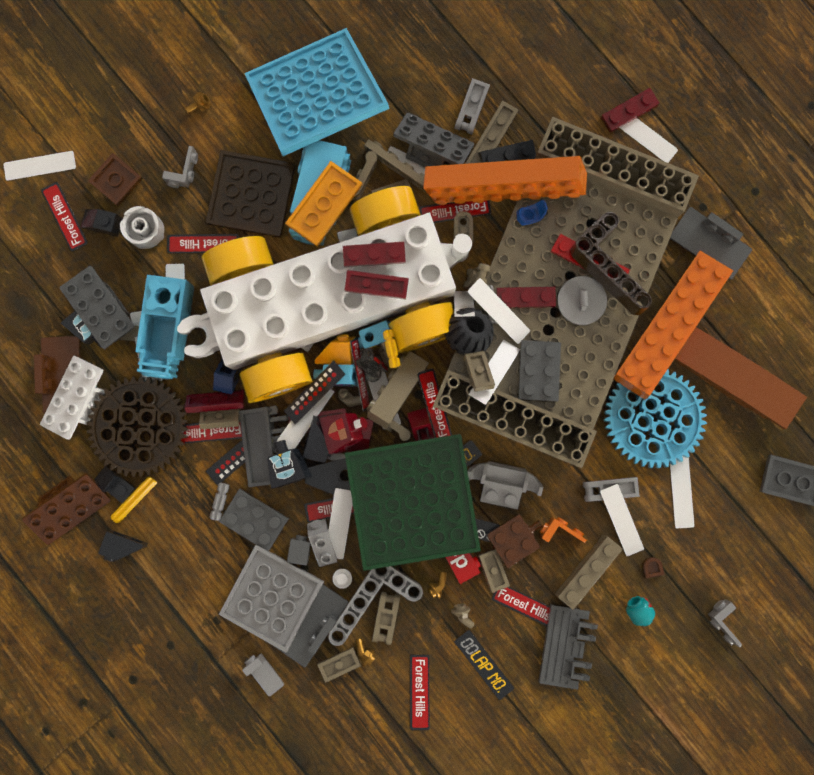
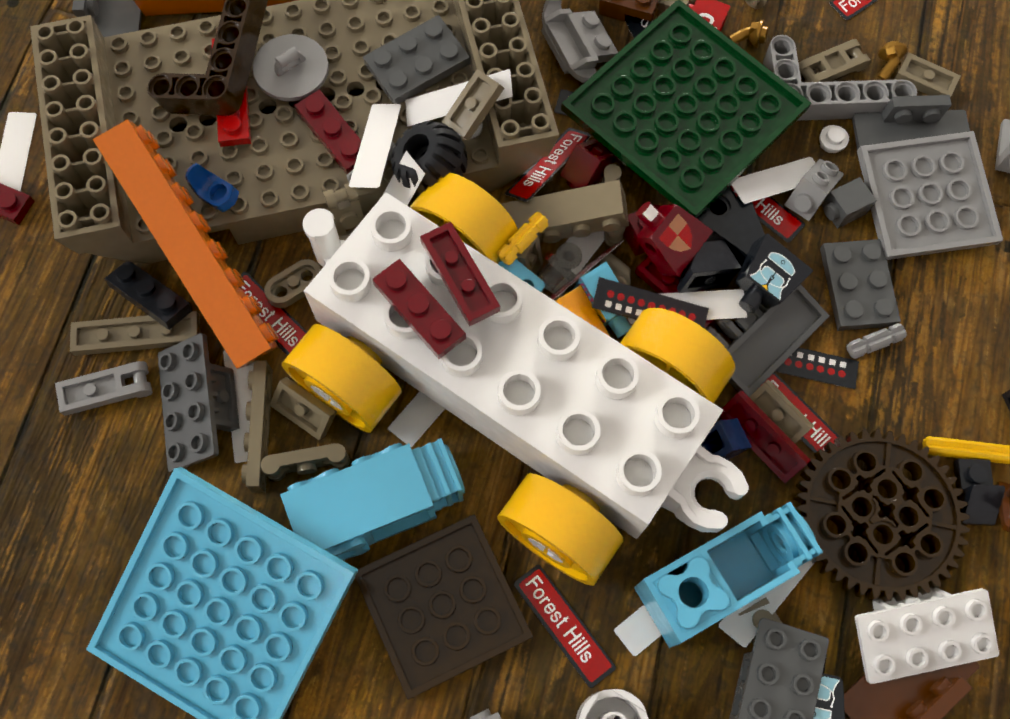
camera: 130 degrees left, 15 degrees down
light orange tile [285,161,363,247] -> none

